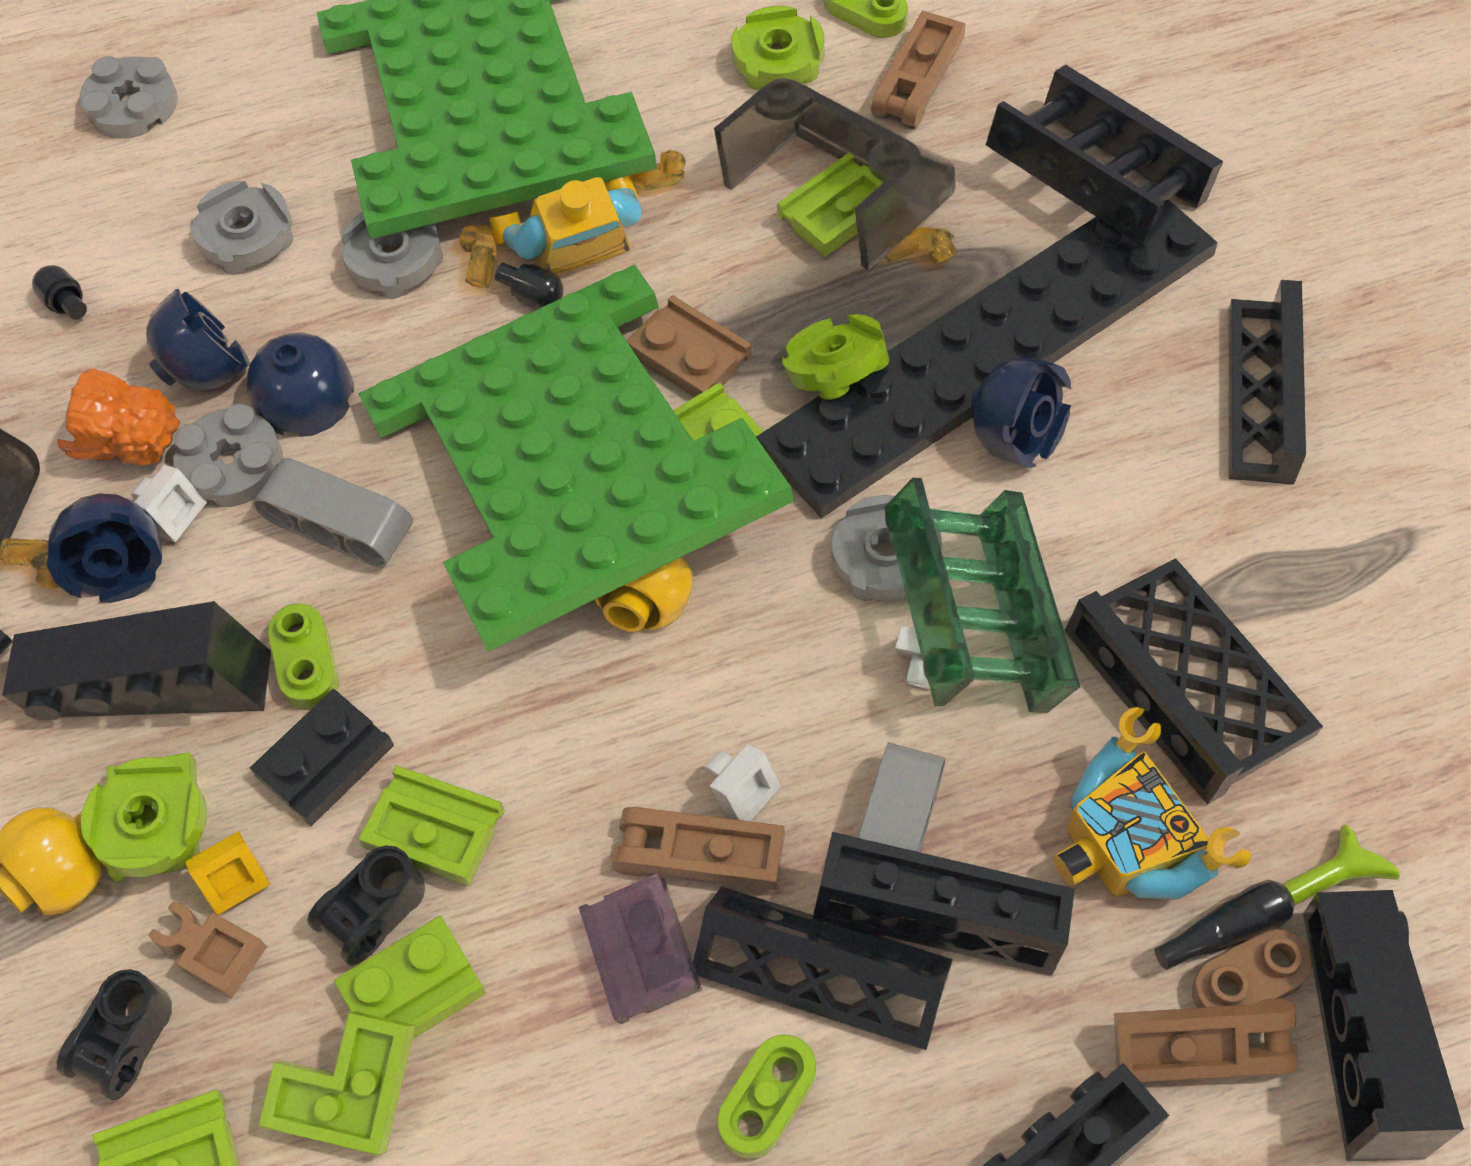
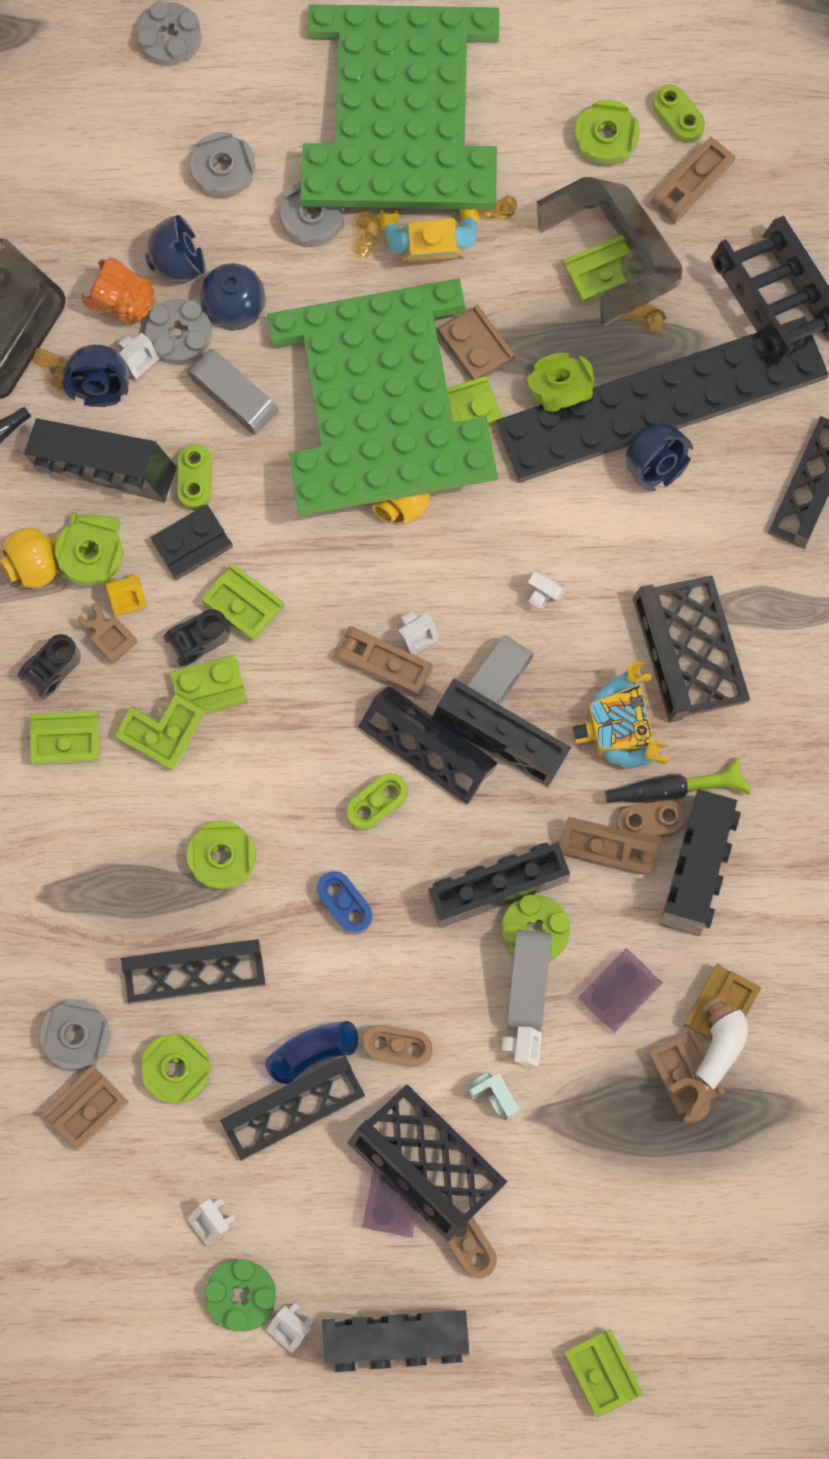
camera: 15 degrees right, 15 degrees up
black cylinder [32,265,87,320] -> none
black cylinder [495,262,564,309] -> none
plate [579,873,702,1024] -> none
light grey plate [831,495,942,601] -> none
clear green fence [884,477,1081,713] -> none

